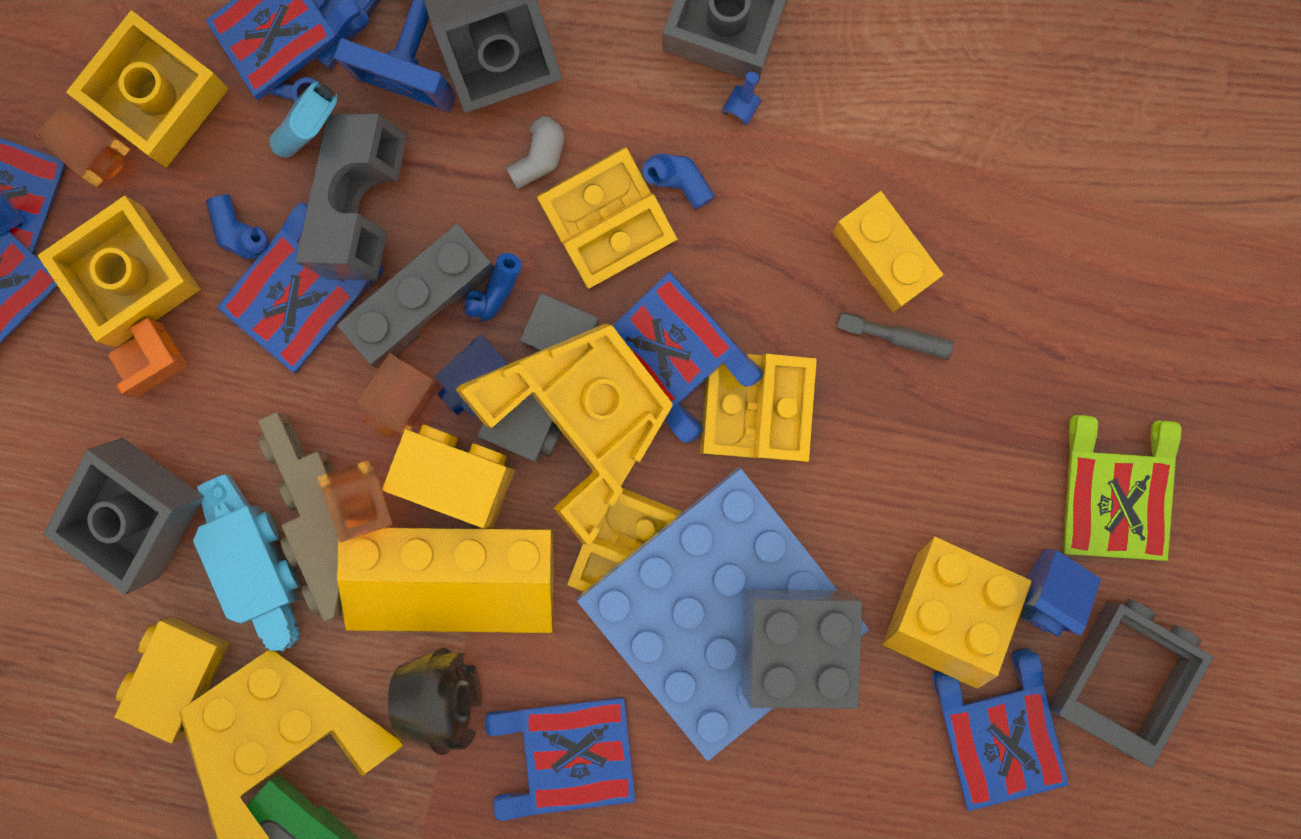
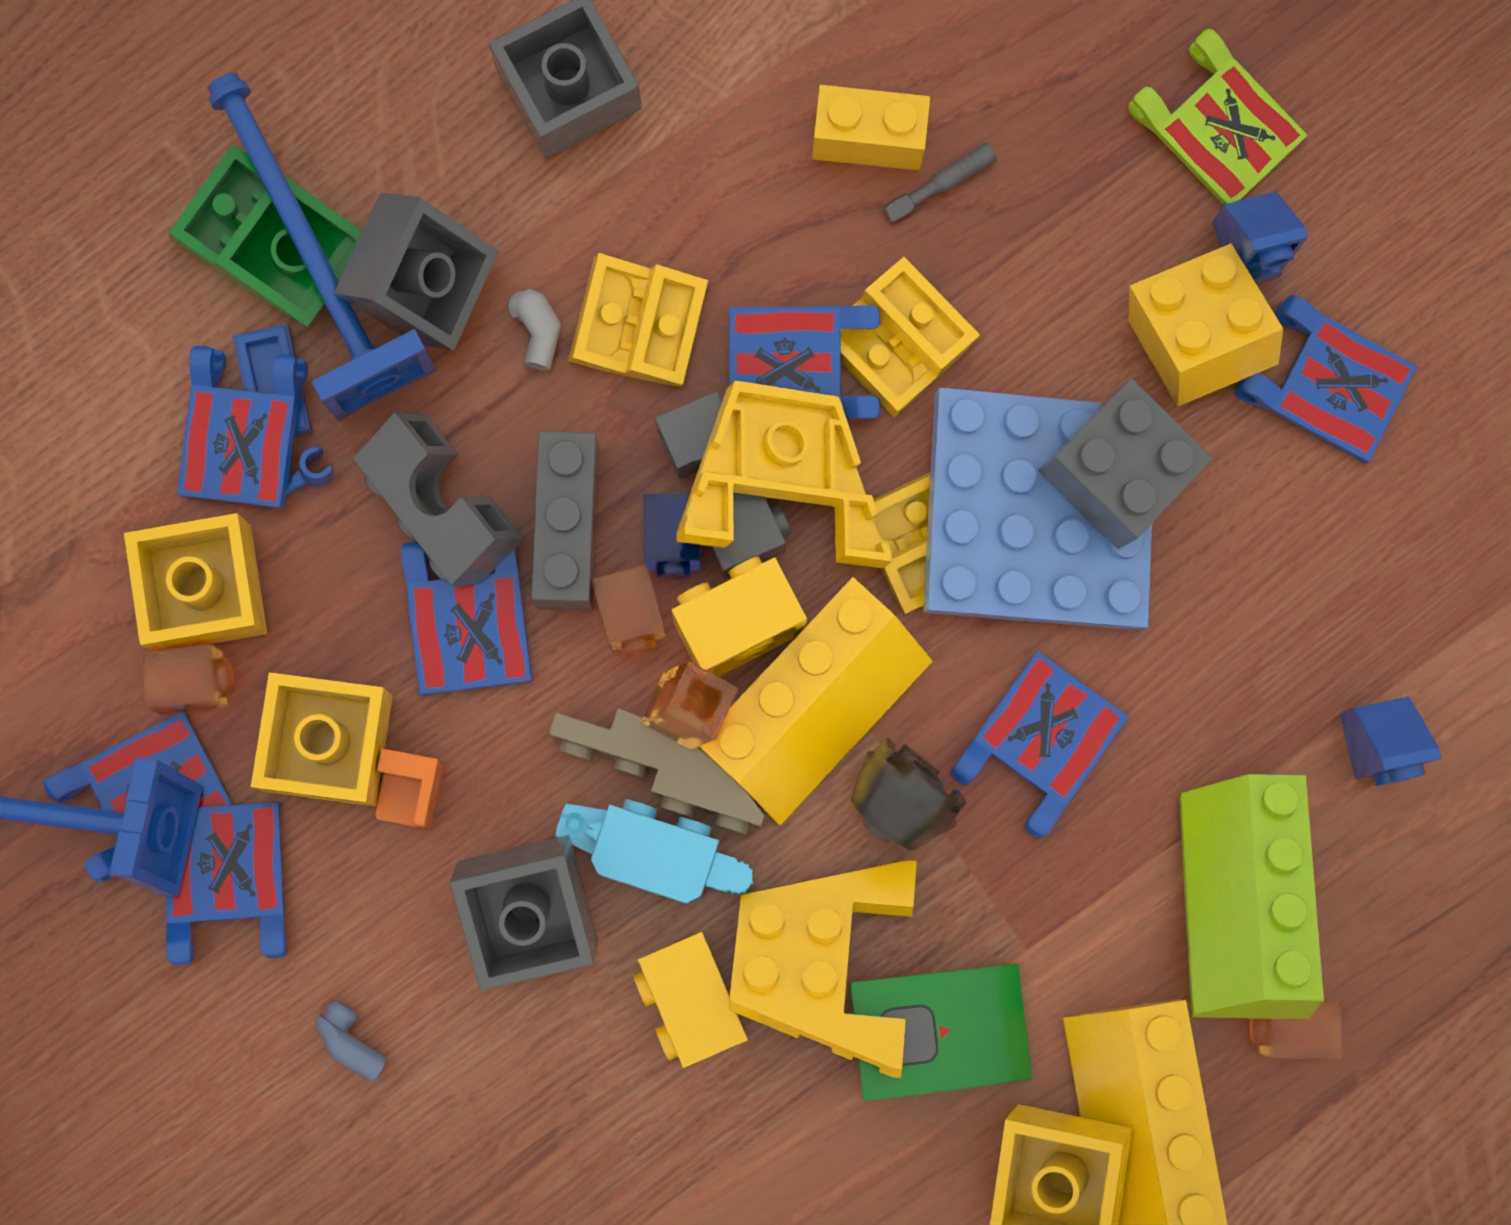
camera: 55 degrees left, 5 degrees down
blue arm [206,195,268,259] -> none
medium azure piece [269,81,337,158] -> none
blue arm [464,253,522,322] -> none
blue arm [642,153,716,210] -> none
blue hand [721,71,761,126] -> none
dark grey window [1049,598,1214,768] -> none

